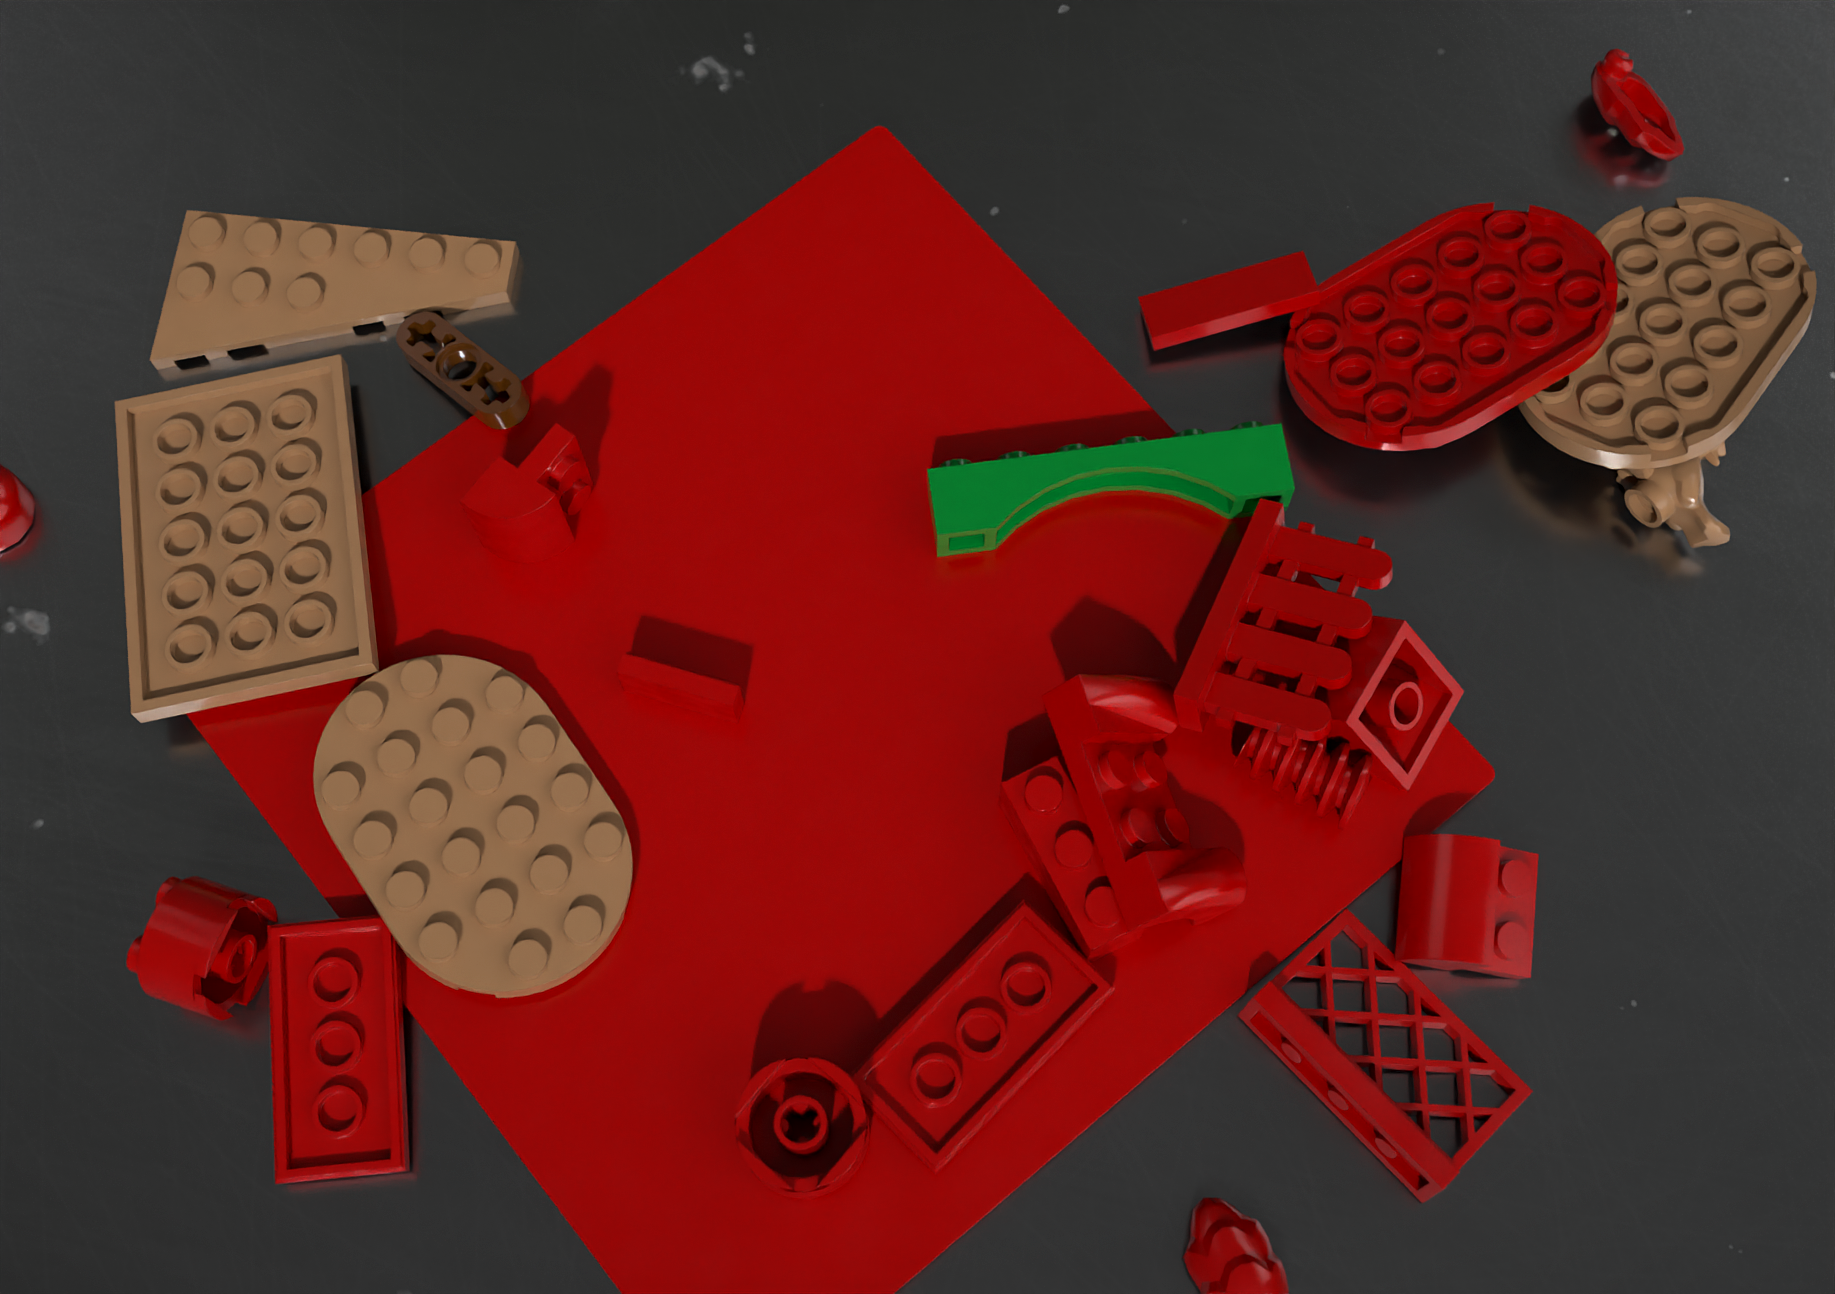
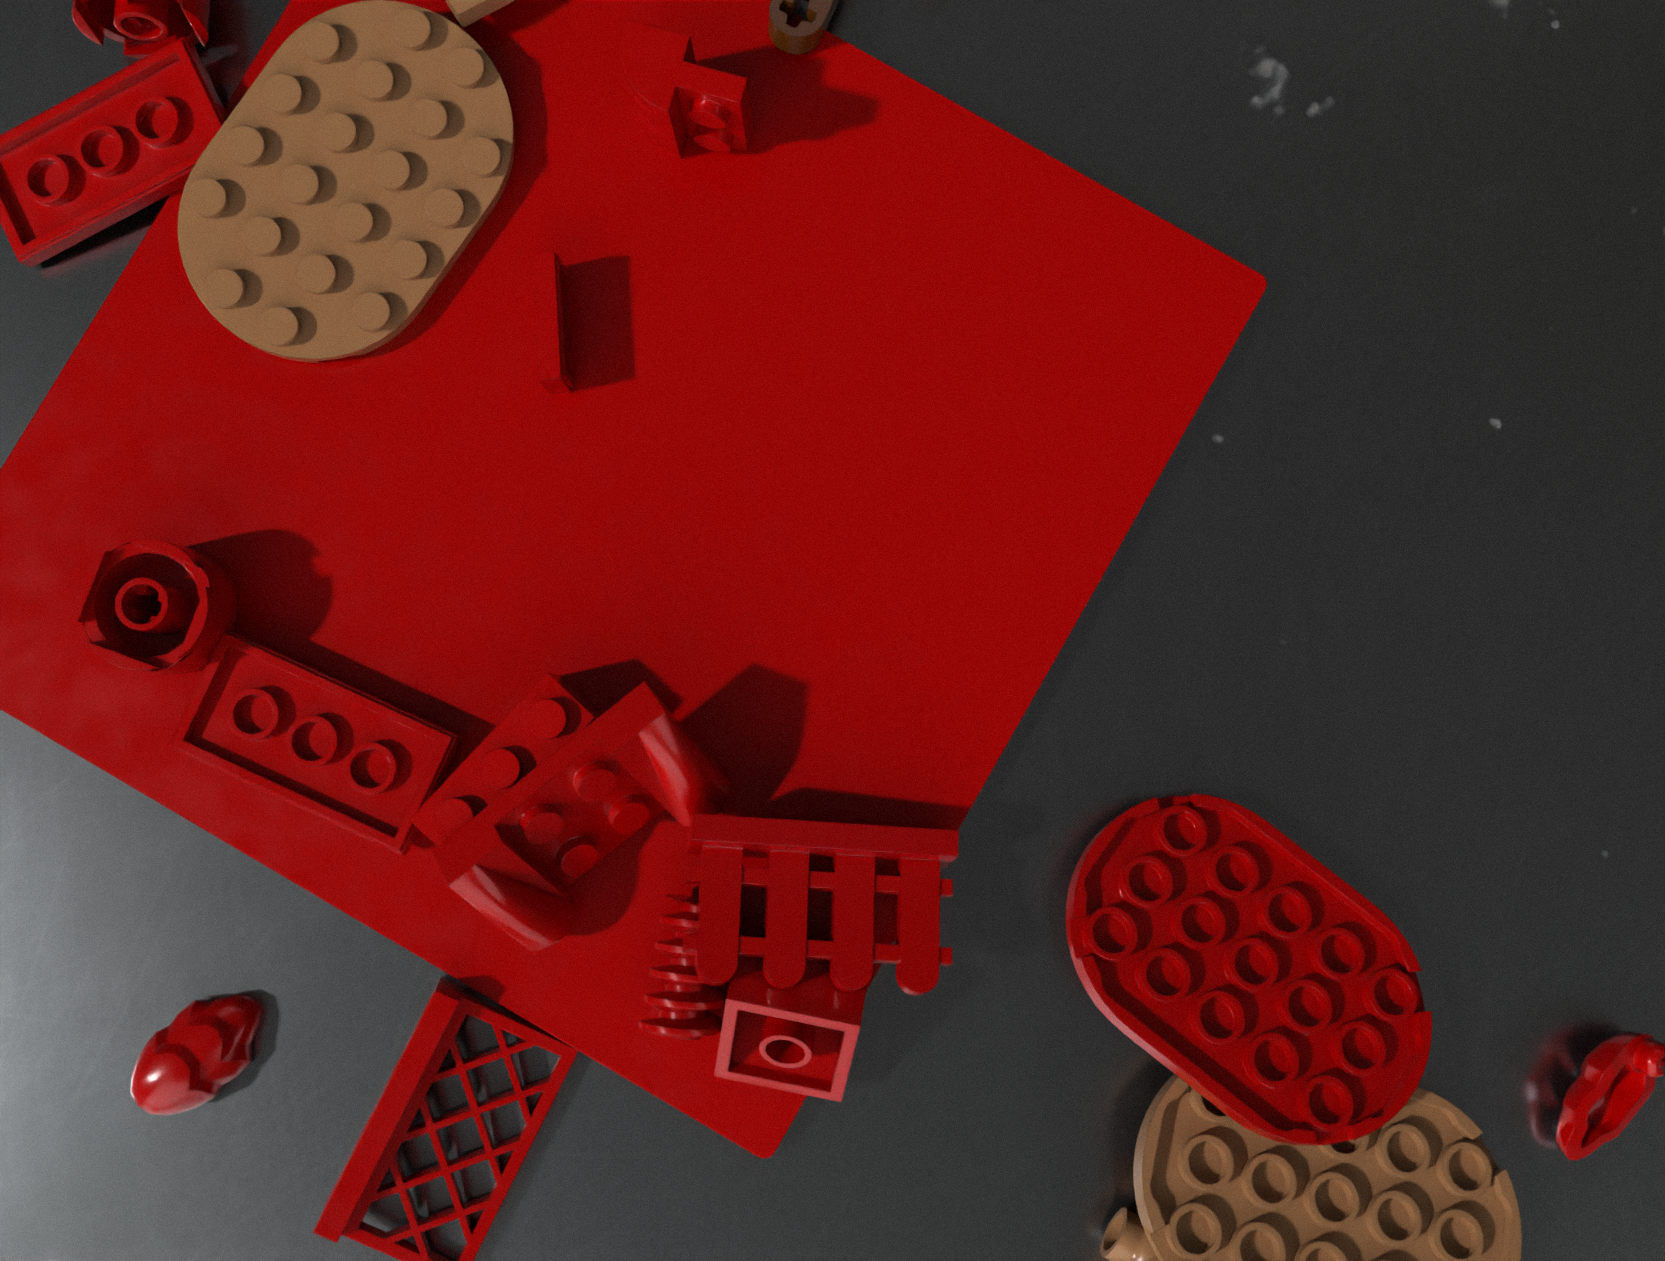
camera: 70 degrees right, 15 degrees up
green arch [927,421,1295,557] -> none
red tile [1138,251,1321,351] -> none
red brick [1395,834,1539,979] -> none

